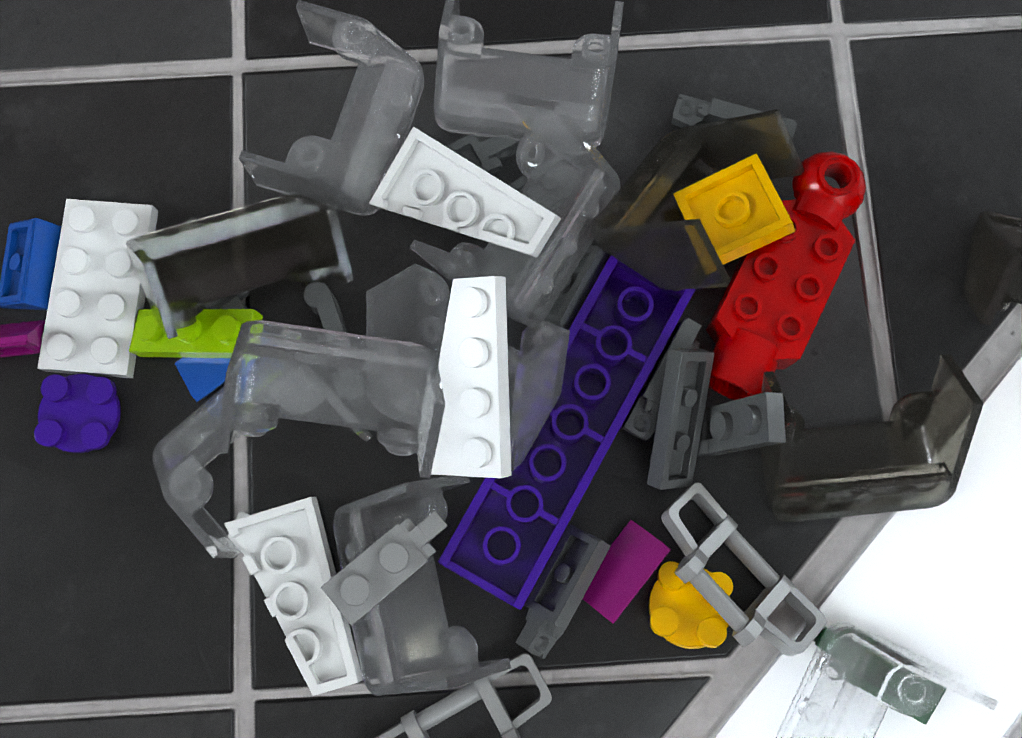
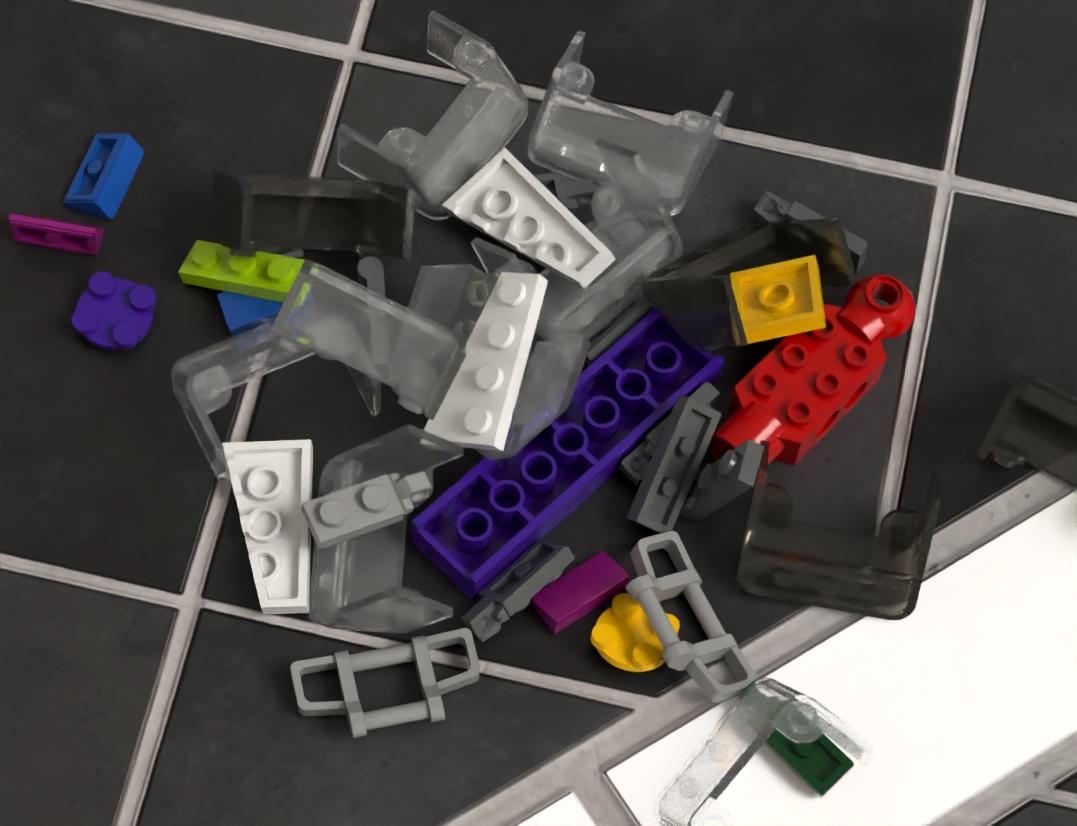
camera: 10 degrees right, 15 degrees down
white plate [37,199,158,379] -> none

